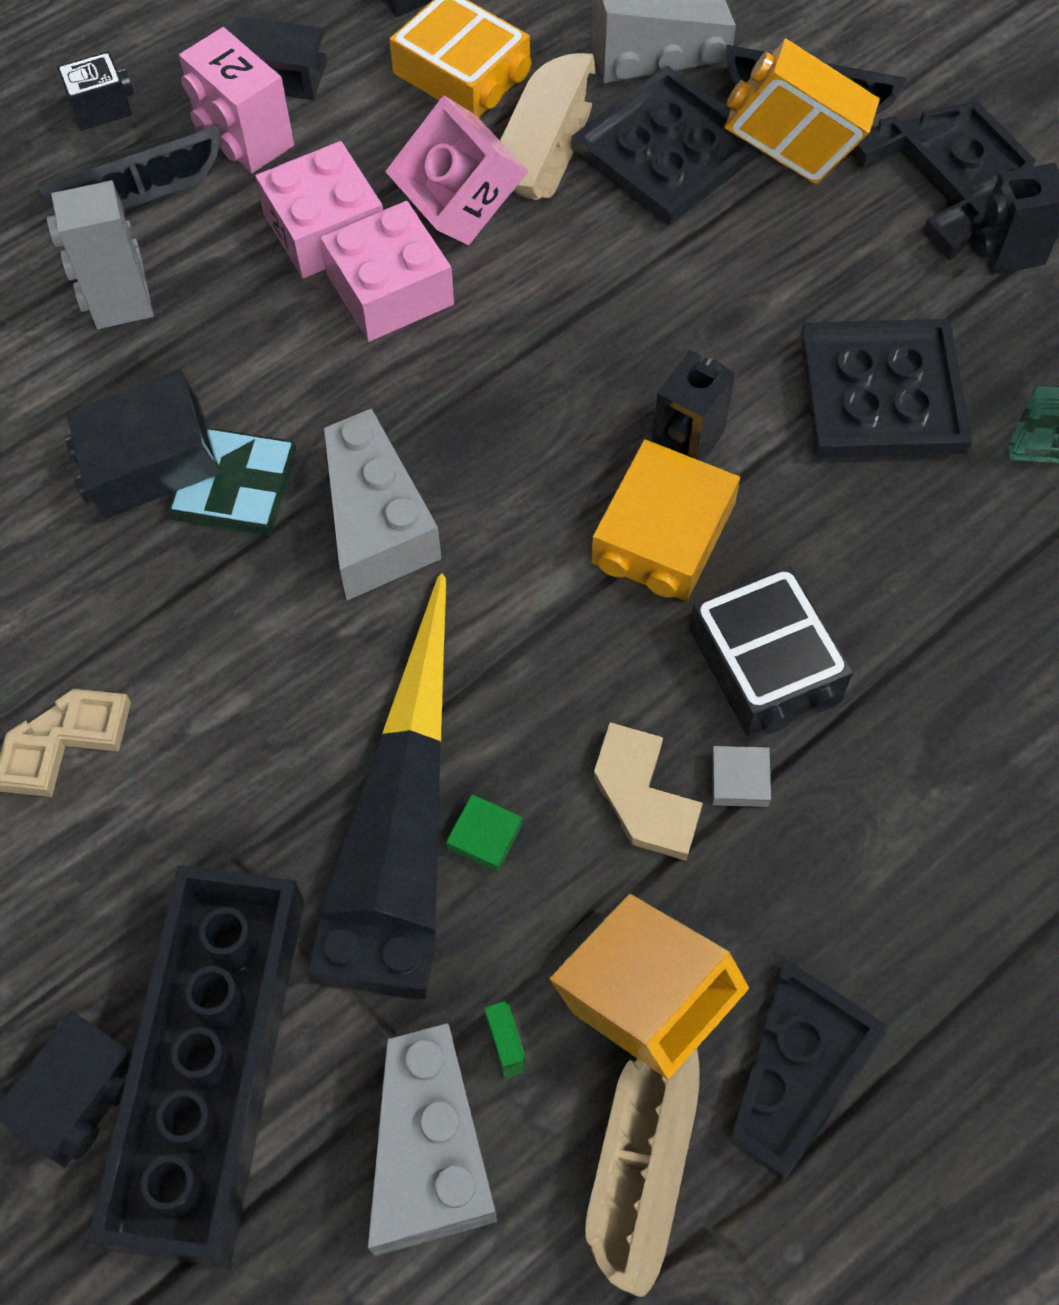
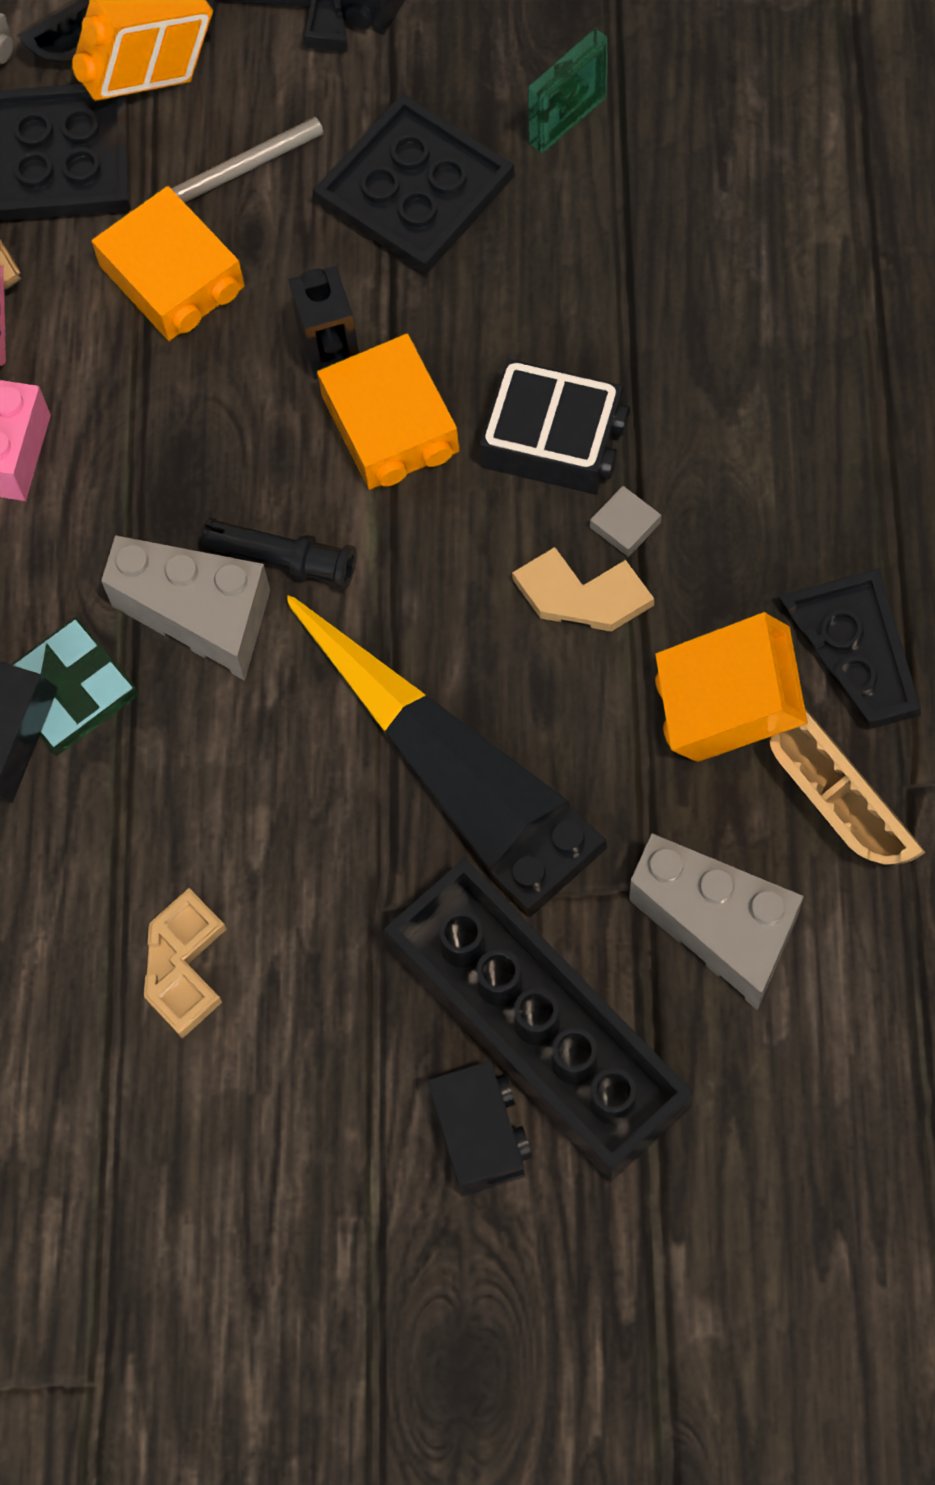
camera: 45 degrees left, 5 degrees up
green tile [446,794,523,872] -> none
green tile [485,1001,526,1079] -> none
none -> light orange brick [91,186,245,341]
none -> light grey bar [171,117,324,203]
none -> black pin [201,518,357,591]

